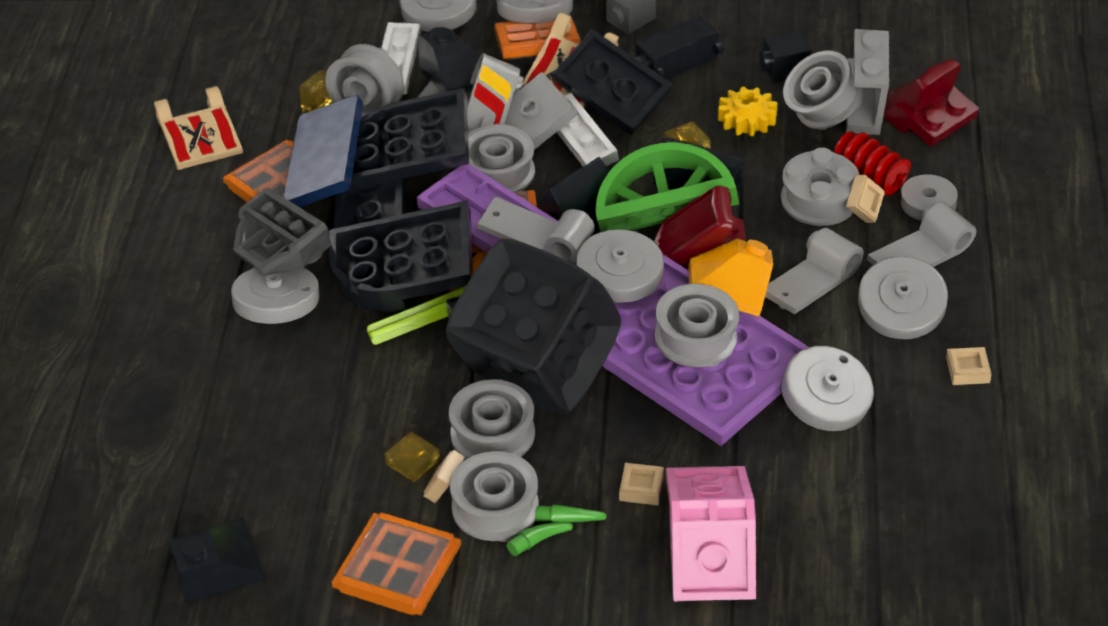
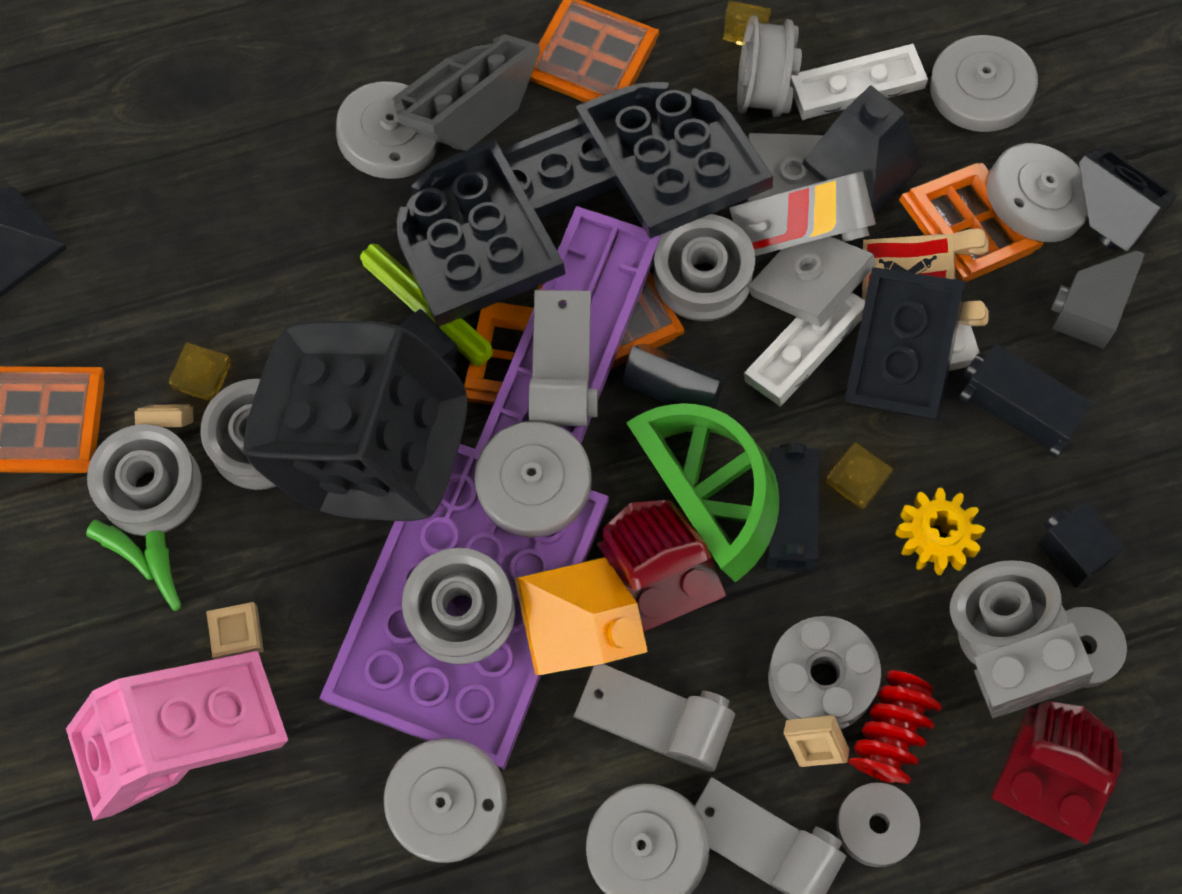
camera: 70 degrees right, 25 degrees up
tile [284,94,363,207] -> none

